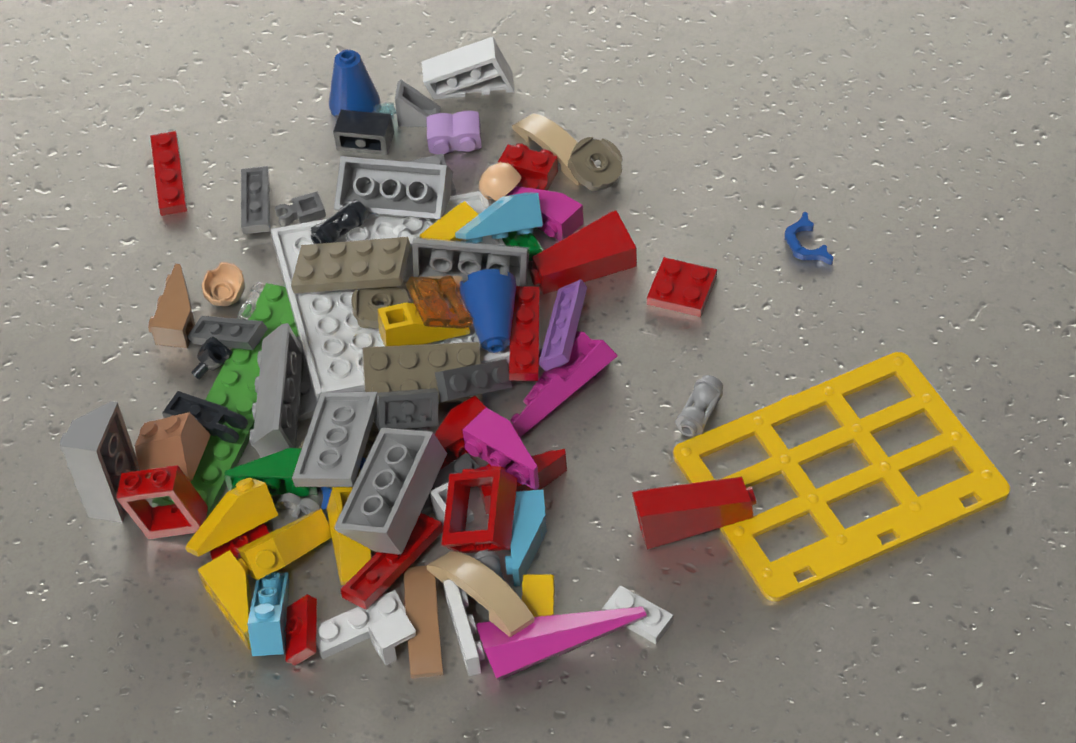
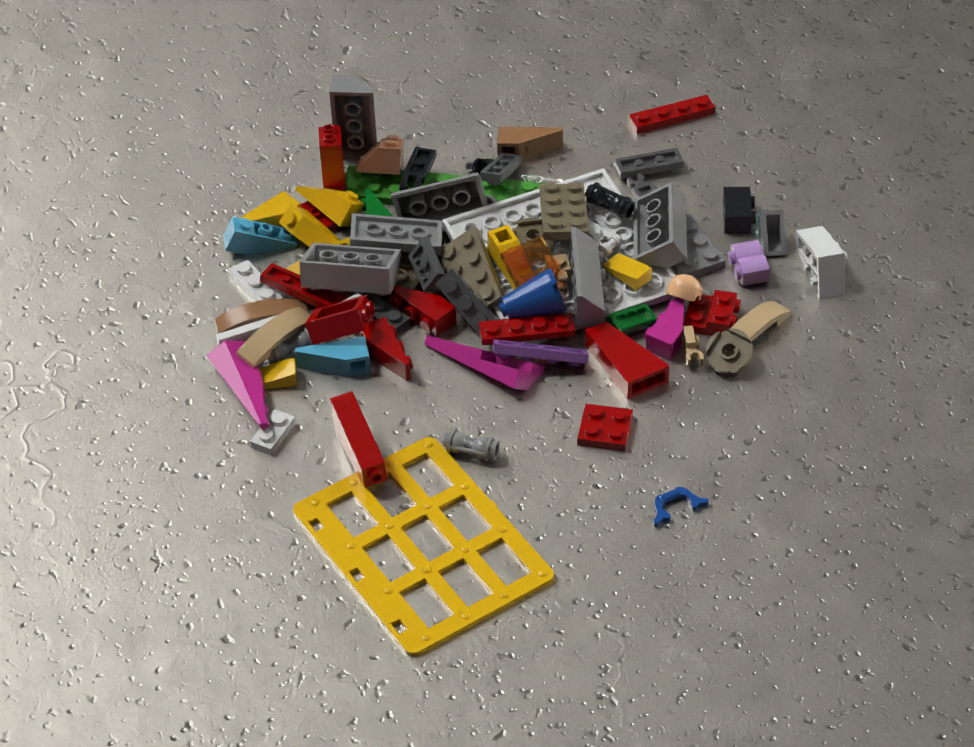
camera: 80 degrees right, 5 degrees down
light nougat hair [201,262,245,306] -> none
red plate [285,594,317,666] -> none
blue cone [329,50,380,117] -> none
white panel [368,609,416,665] -> none
medium azure slope [455,192,543,243] -> none
dark pink slope [463,408,539,490] -> none
none -> tan plate [683,326,704,366]

